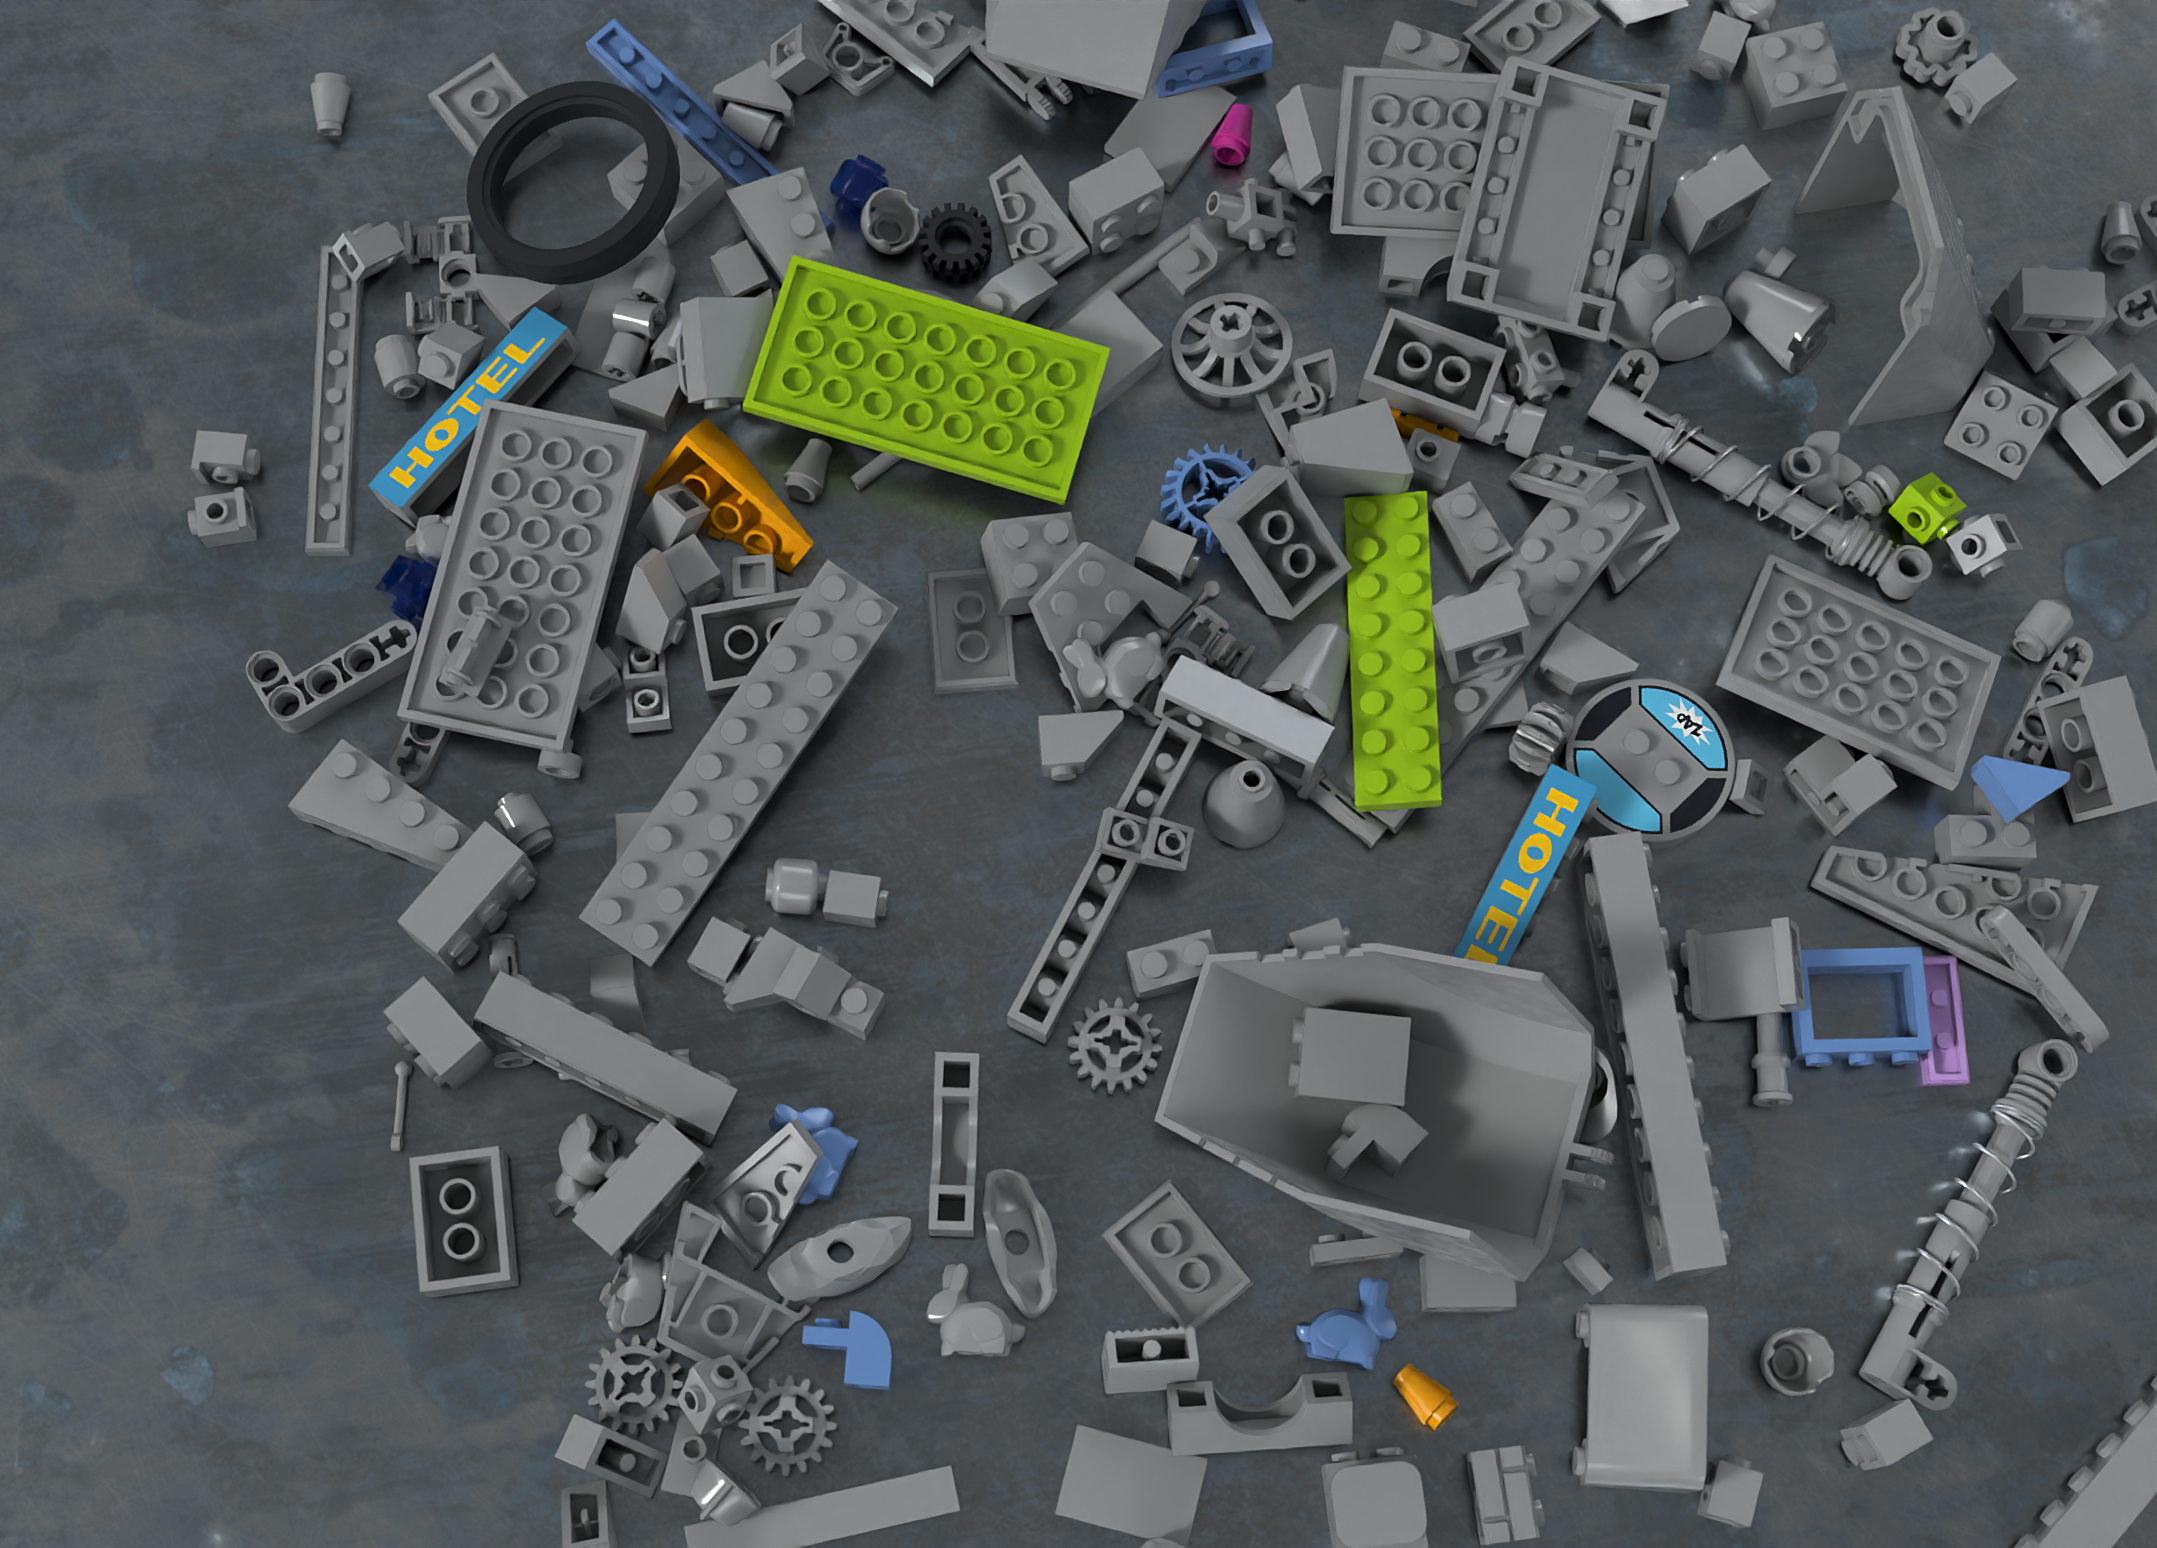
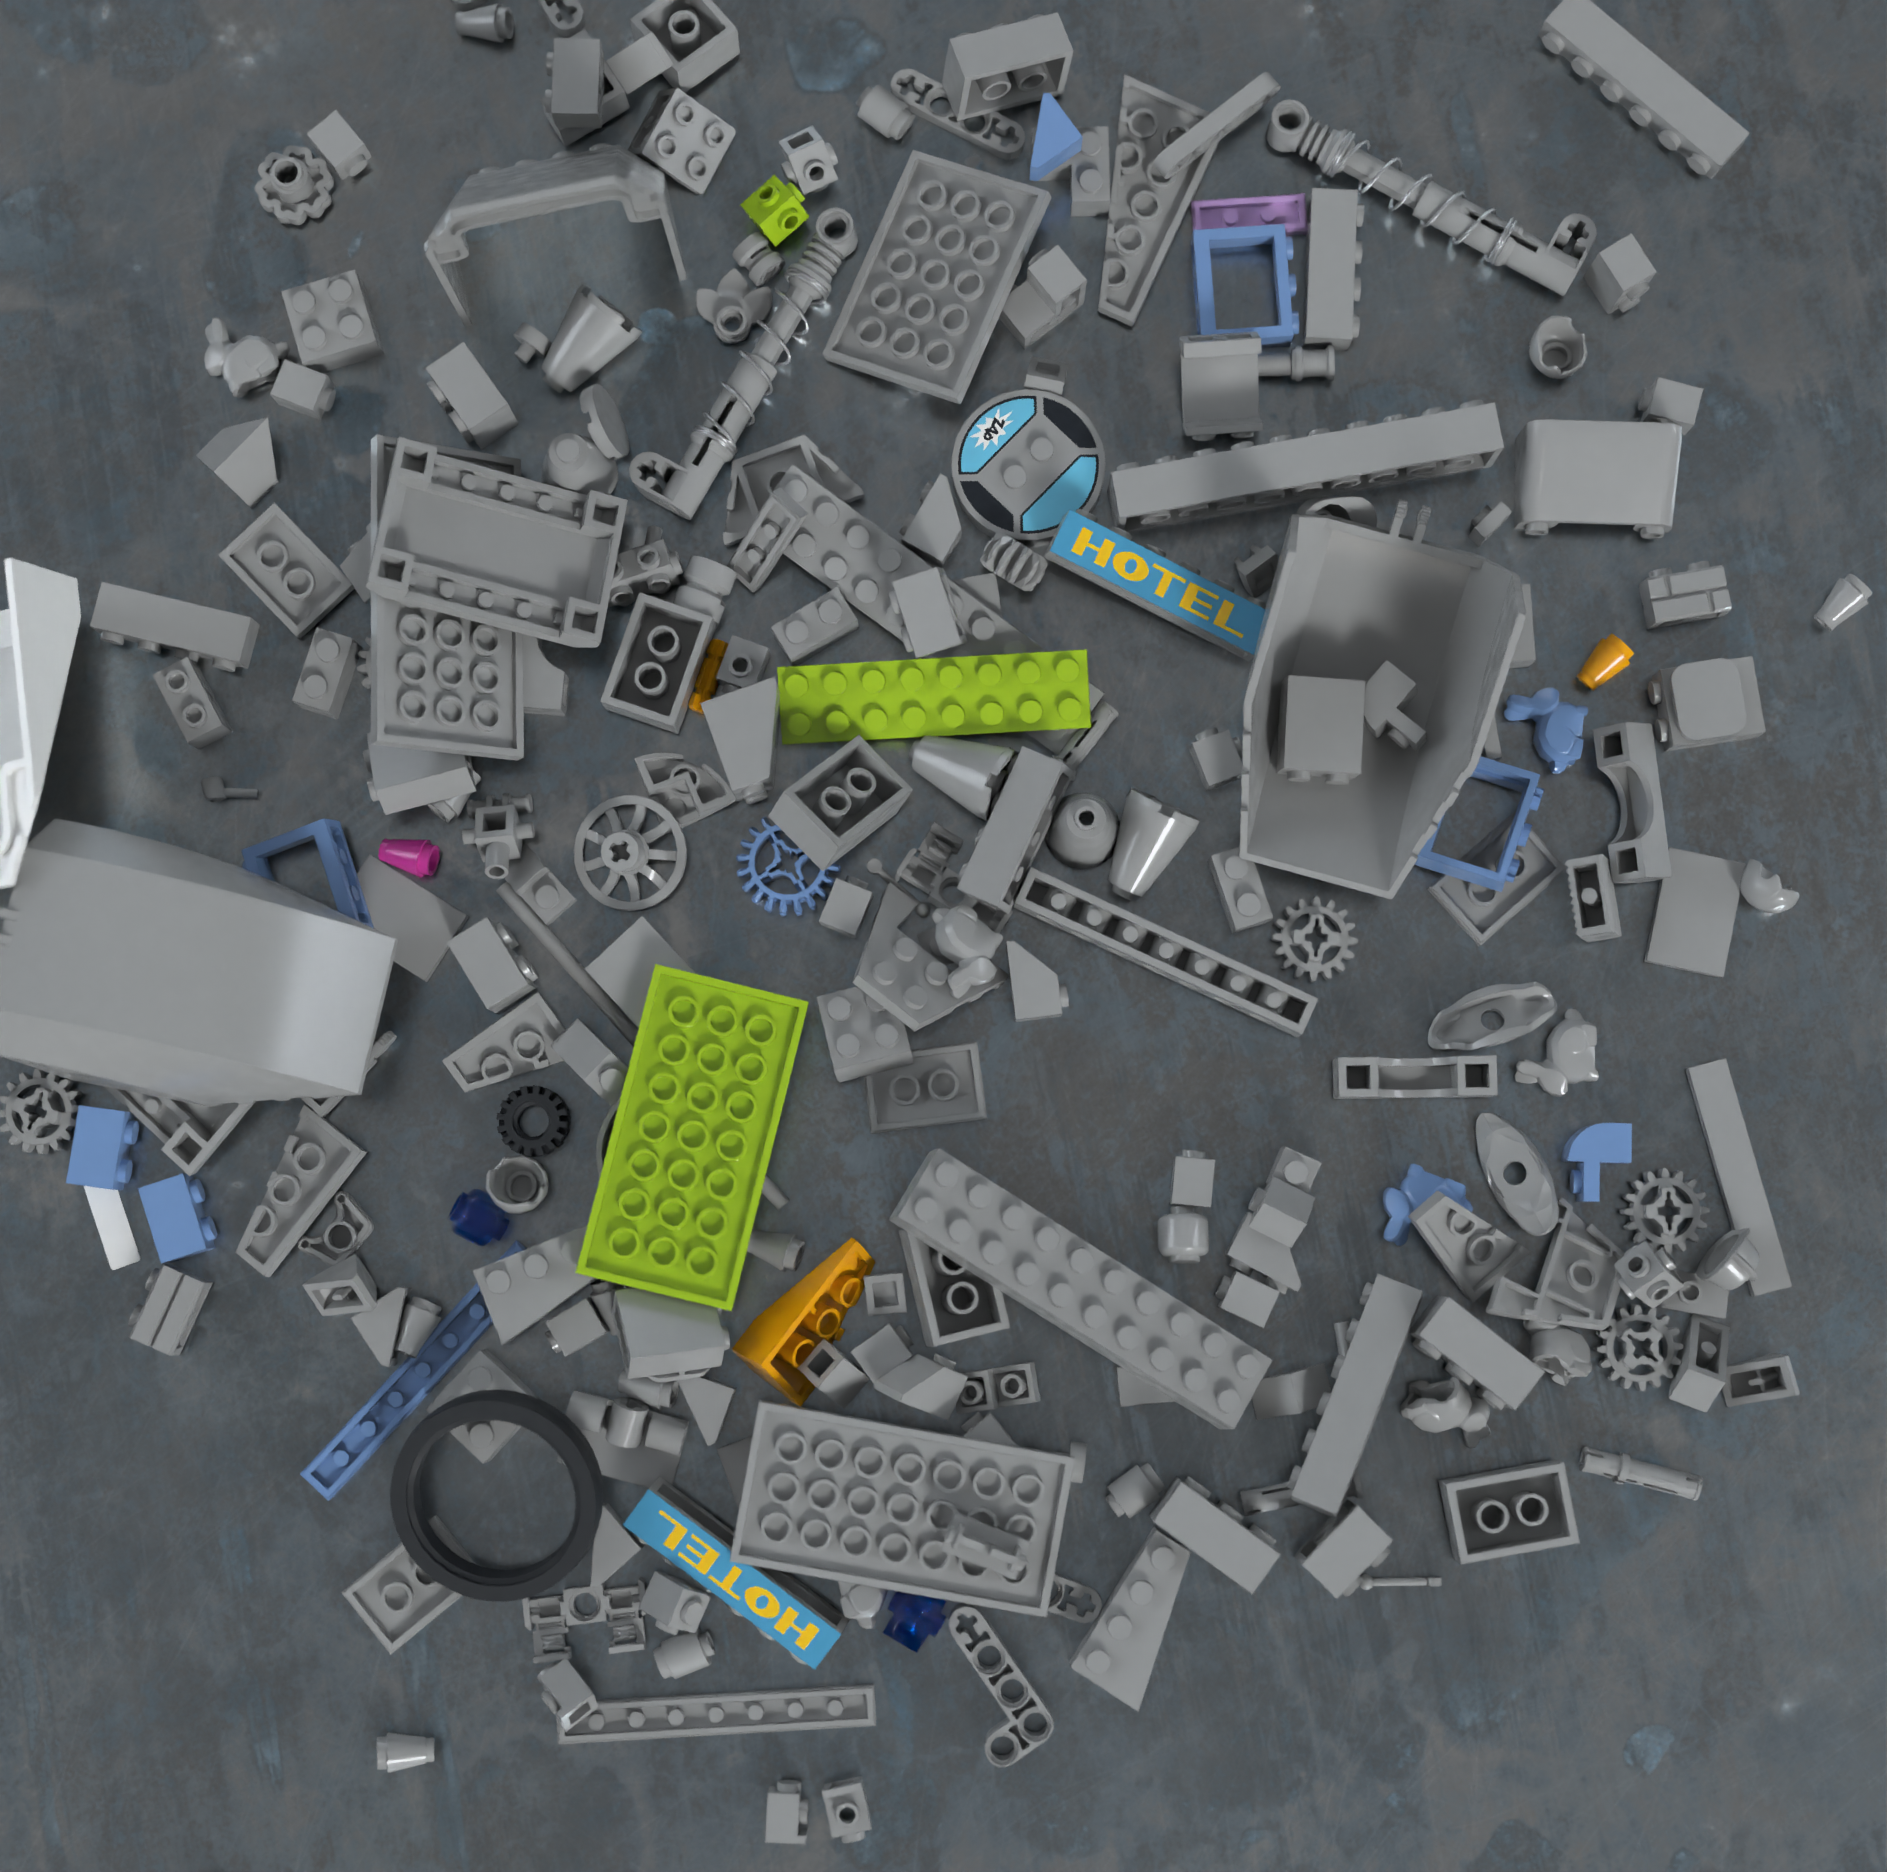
camera: 85 degrees left, 10 degrees up
light grey slope [1094,807,1195,871] -> none
none -> light grey cone [1108,787,1200,900]
none -> light grey brick [1302,188,1364,350]
none -> medium blue window [1414,756,1544,892]
none -> light grey pin [1579,1446,1703,1501]

